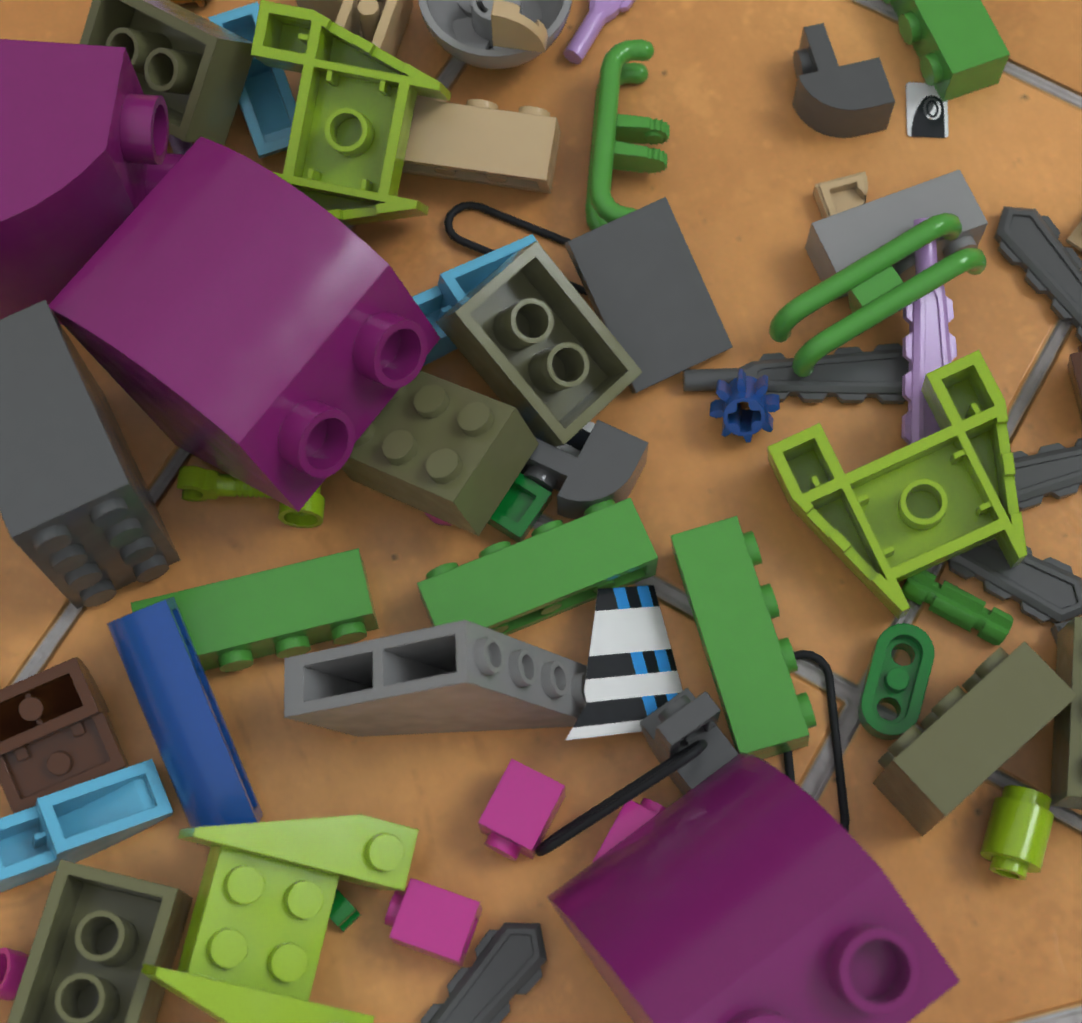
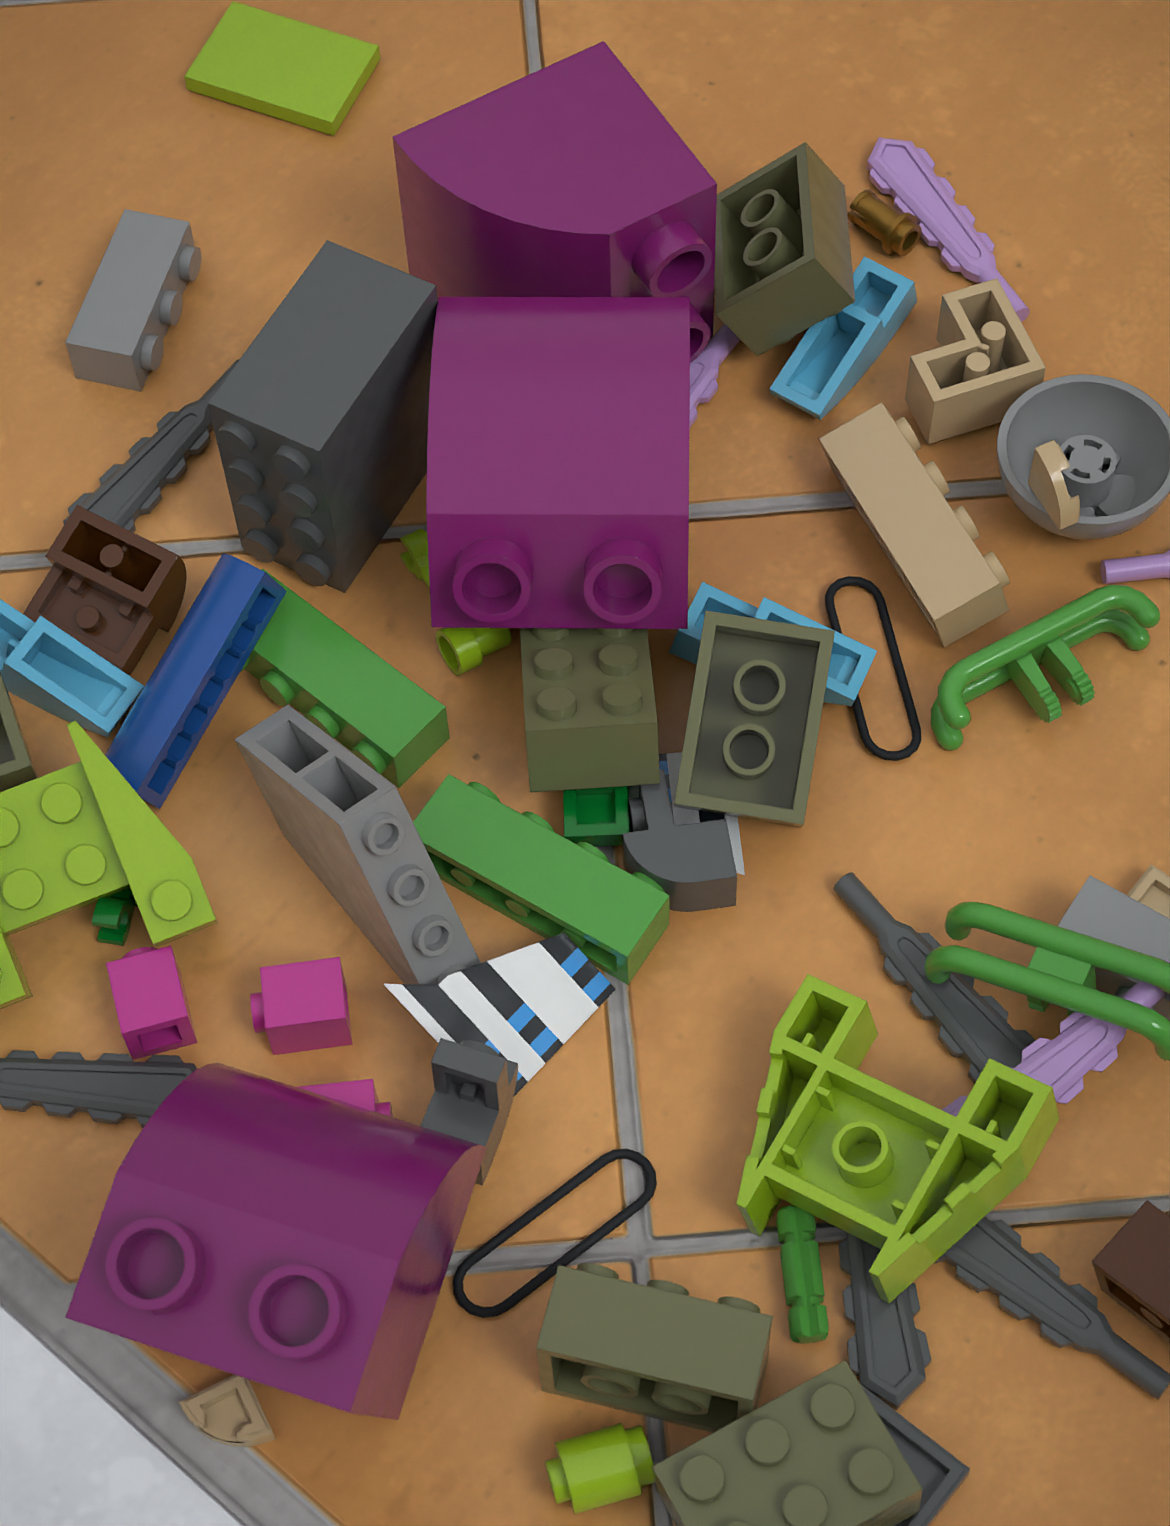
camera: 55 degrees right, 10 degrees down
lime wedge [251,0,451,226] -> none
black piece [536,739,707,856] -> none
dark grey tile [565,197,733,393] -> none
bright green brick [671,516,816,759] -> none
blue gear [710,369,780,443] -> none
green plate [858,623,935,740] -> none

